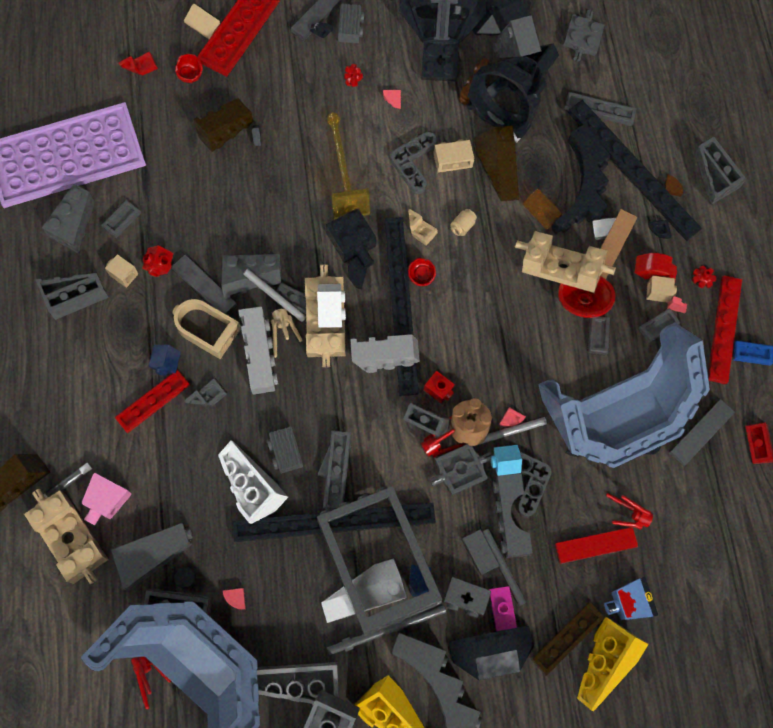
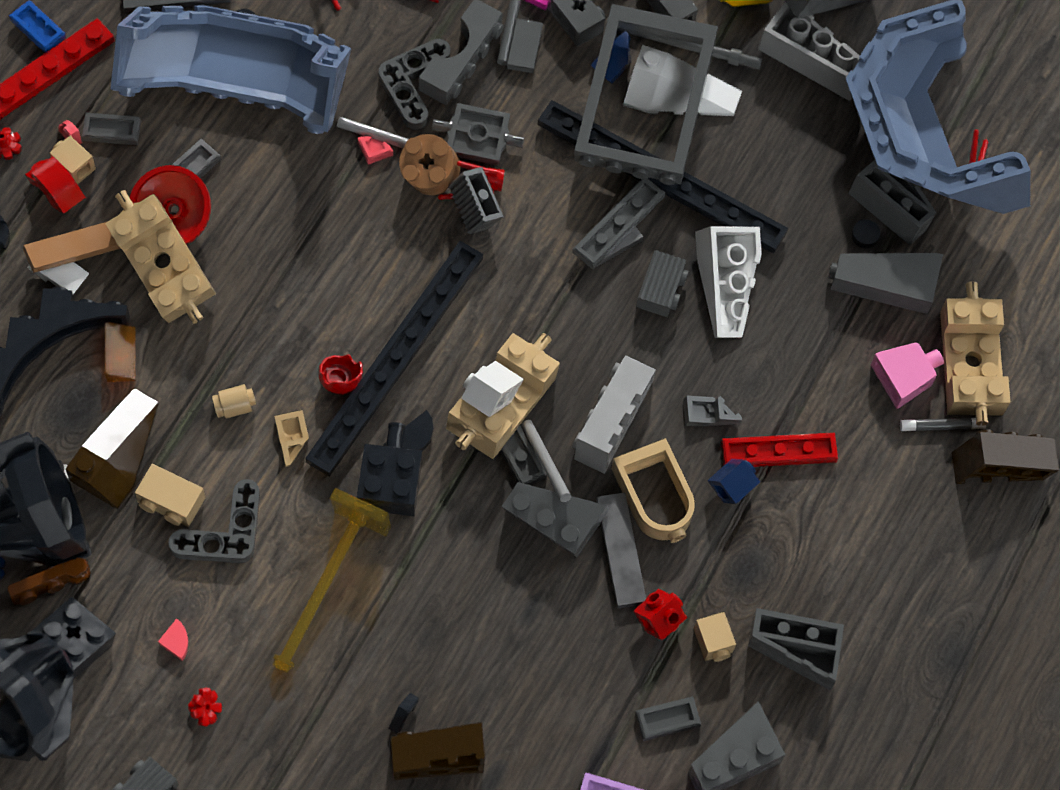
camera: 145 degrees left, 5 degrees down
coral tile [223,588,246,610] -> none
tan plant [271,309,302,358] -> none
light grey wedge [350,335,420,373] -> none
red brick [424,371,455,404] -> none
medium azure brick [491,445,522,476] -> none

